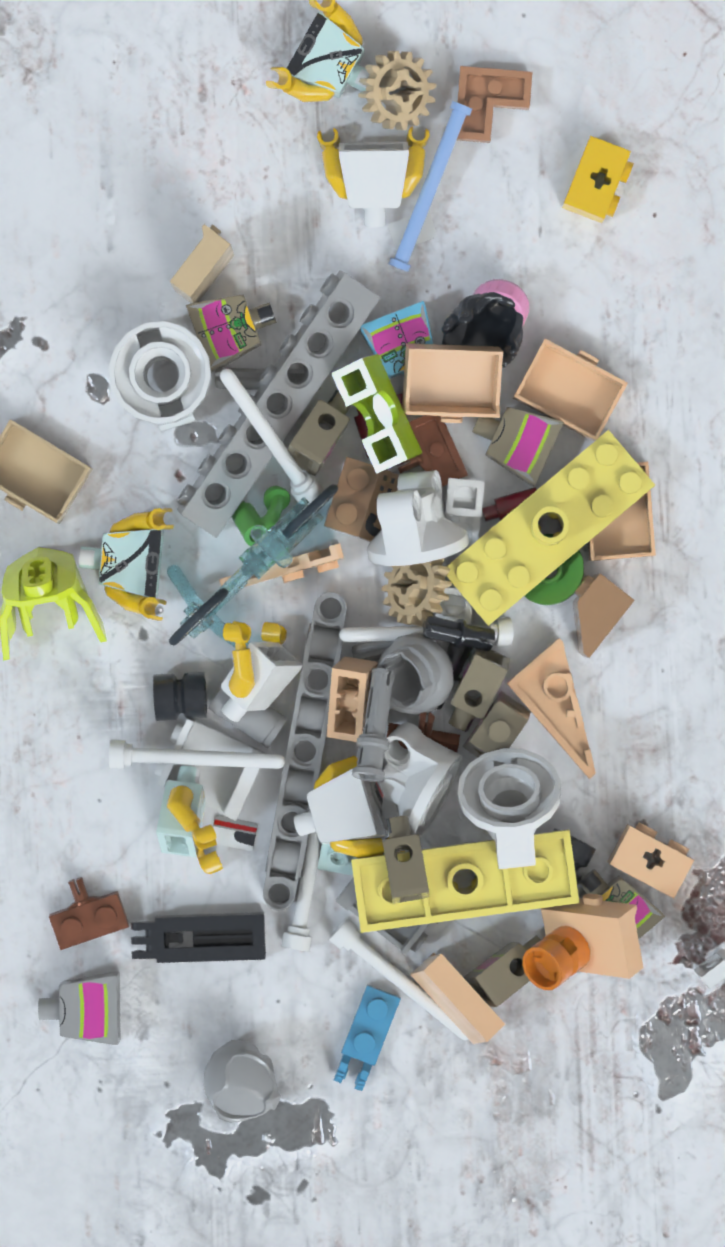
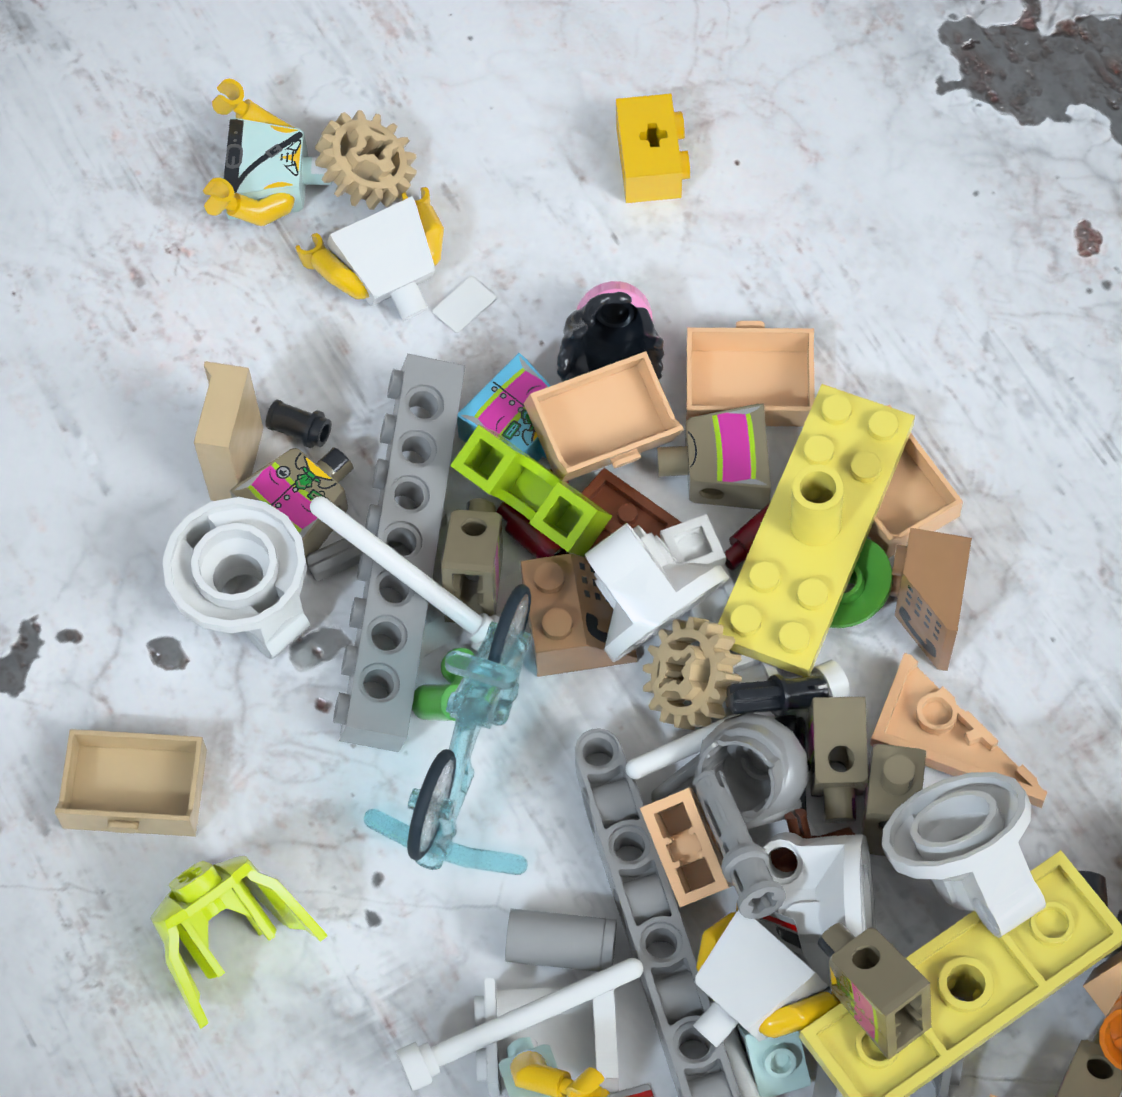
camera: 25 degrees left, 25 degrees down
torso [79,508,174,621] -> none
black wheel [153,672,207,721] -> none
light nougat wing [219,543,344,592] -> none
white torso [221,621,304,722] -> none
light blue bar [388,101,472,272] -> none
nougat plate [457,66,533,143] -> none
none -> black pin [265,399,332,449]

